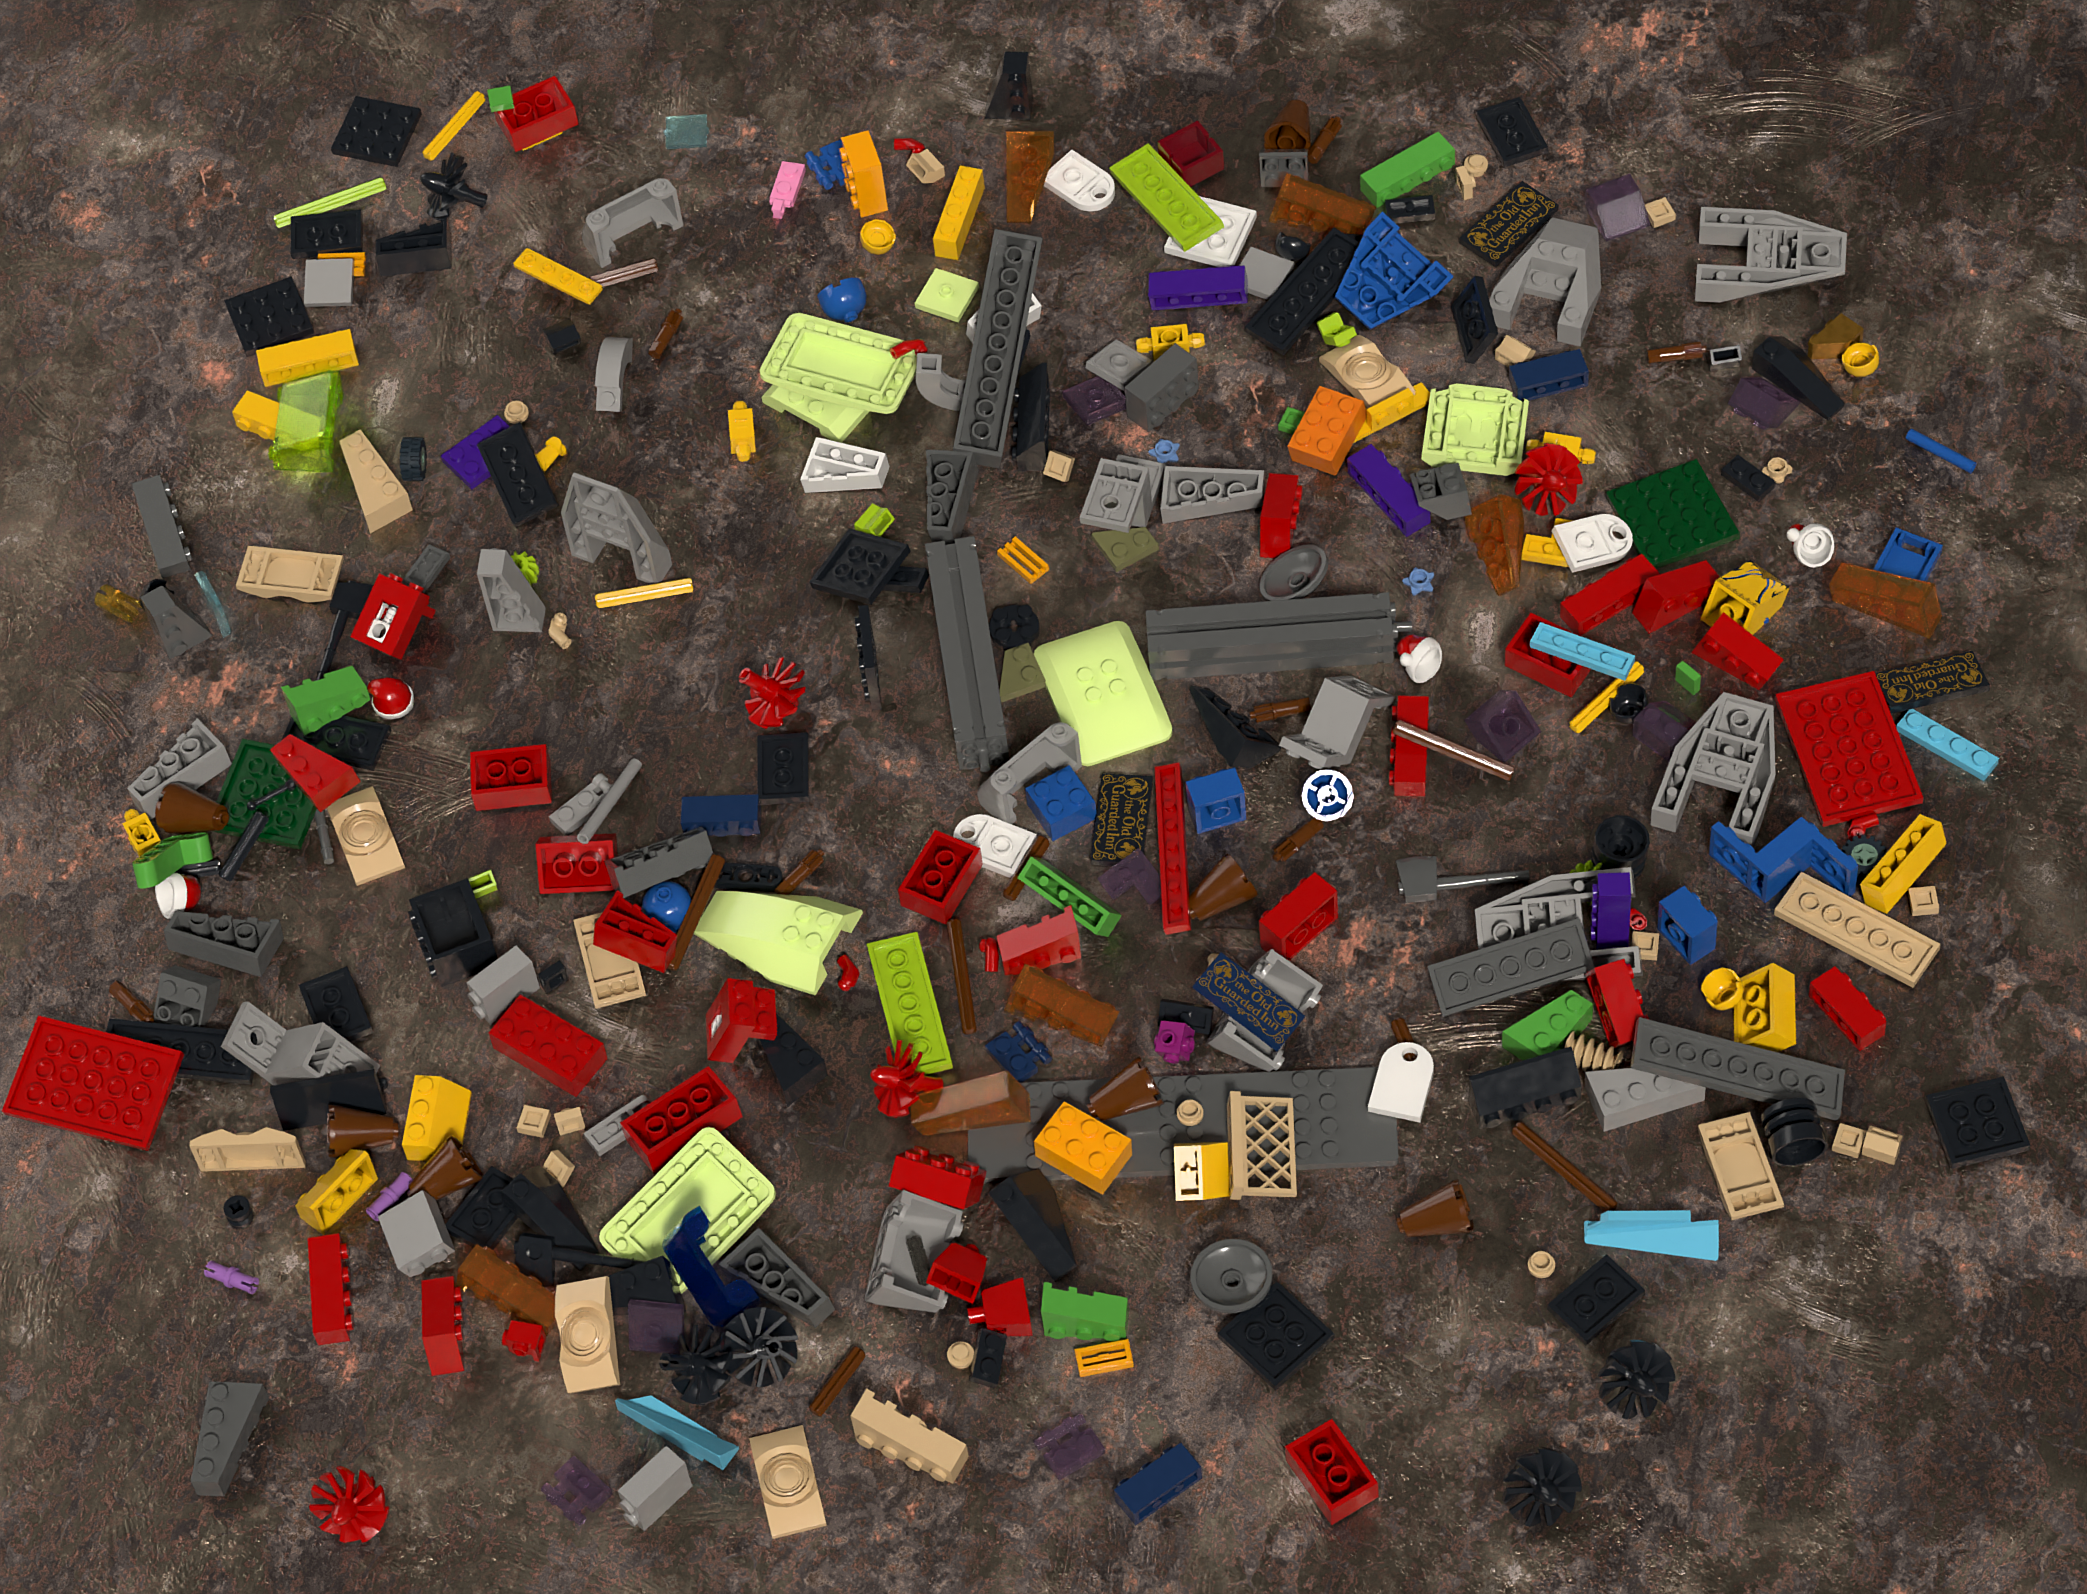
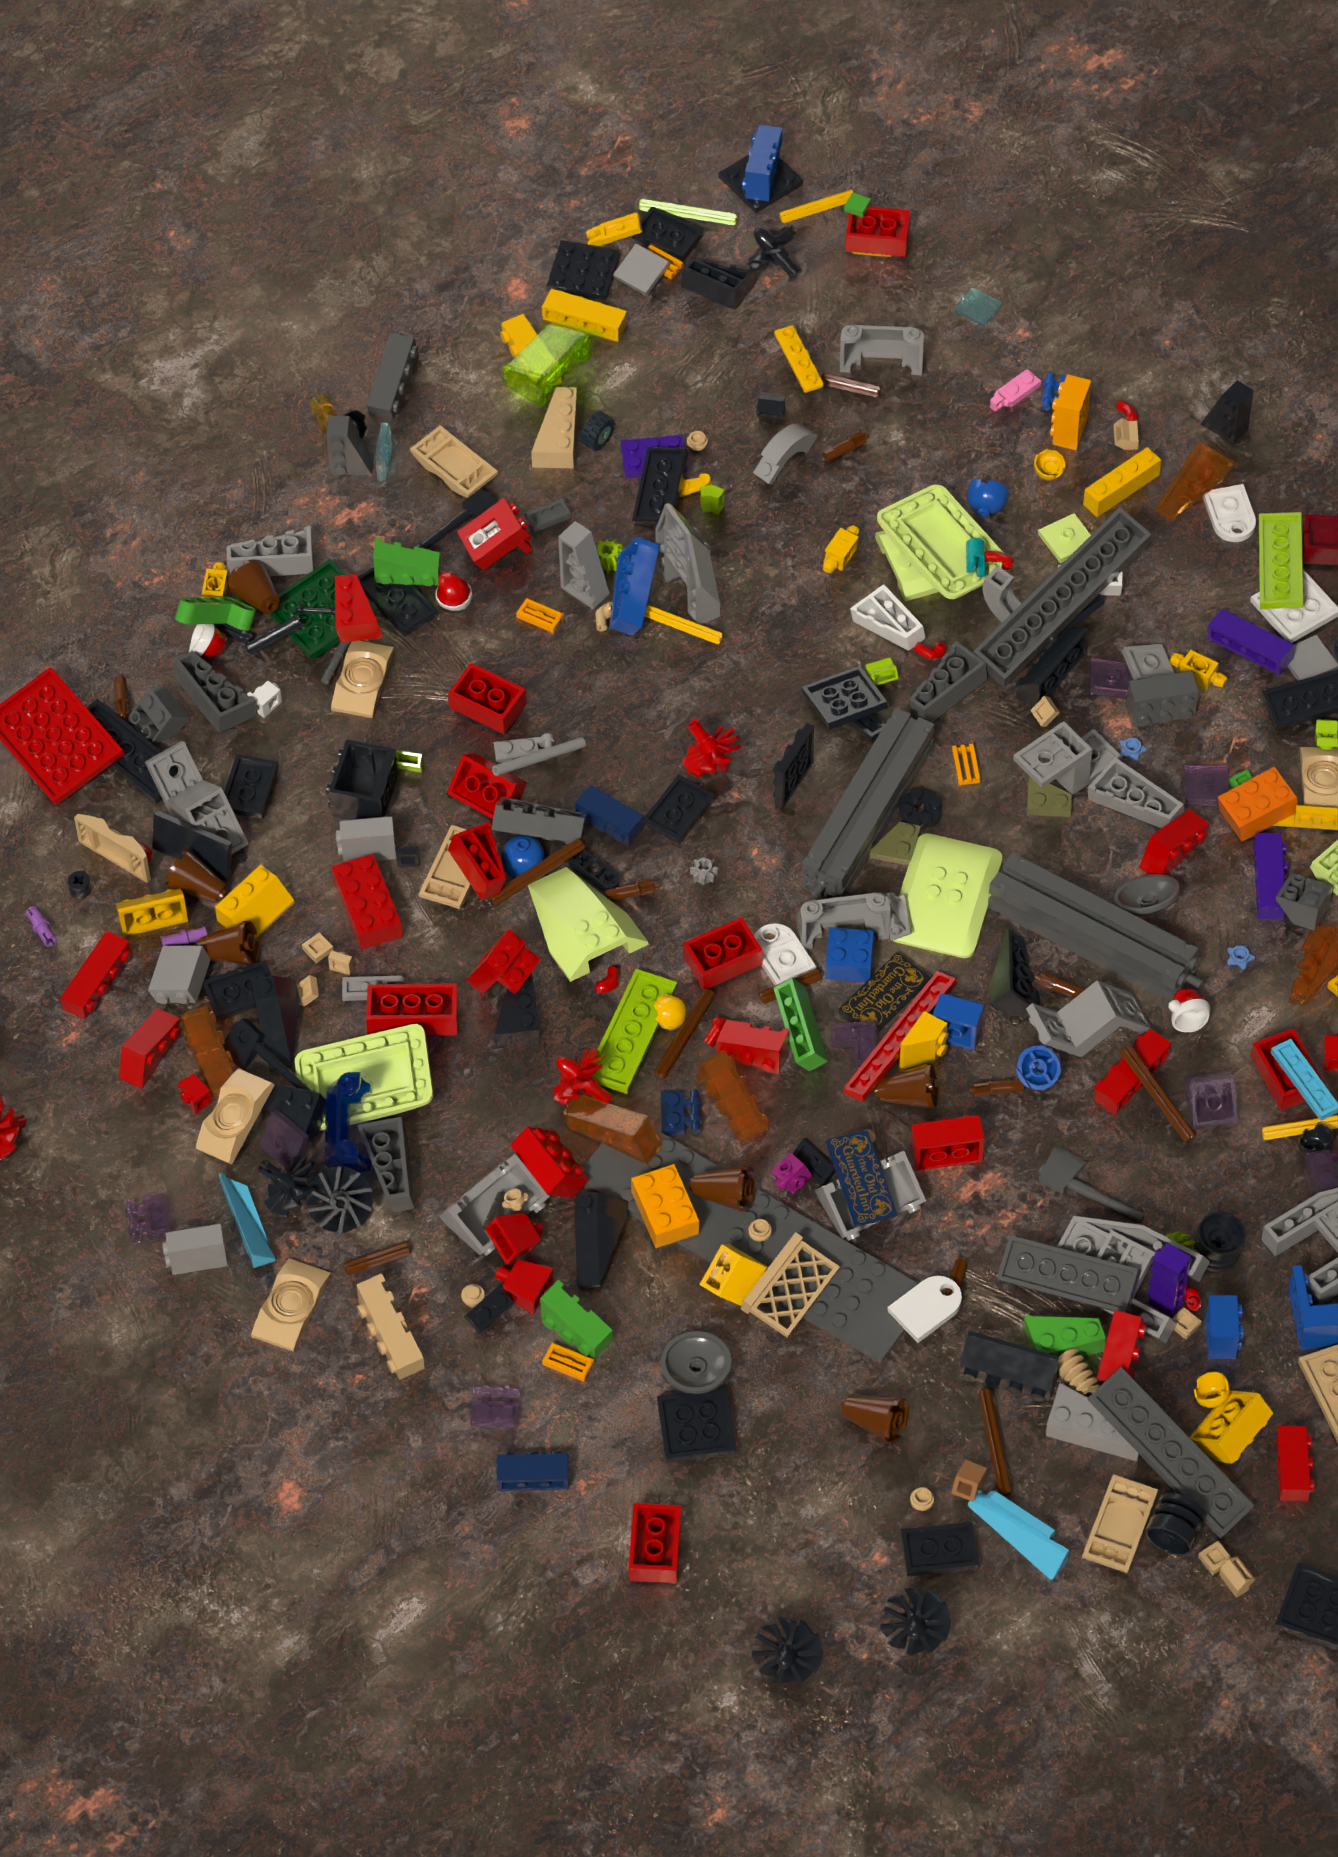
camera: 30 degrees right, 0 degrees up
none -> white brick [247,681,282,718]
none -> tan plate [502,1189,529,1211]
none -> light orange tile [516,598,564,633]
none -> yellow hinge [586,213,642,247]
none -> blue wedge [610,537,659,636]
none -> yellow hair [654,994,687,1031]
none -> light grey gear [690,857,718,885]
none -> lime piece [700,485,725,515]
none -> blue wedge [742,125,782,201]
none -> light grey hinge [886,892,911,941]
none -> yellow slope [900,1011,949,1069]
none -> red arm [913,642,946,660]
none -> medium nougat brick [952,1459,987,1502]
none -> teal hinge [966,538,985,578]
none -> clear purple plate [1184,765,1229,806]

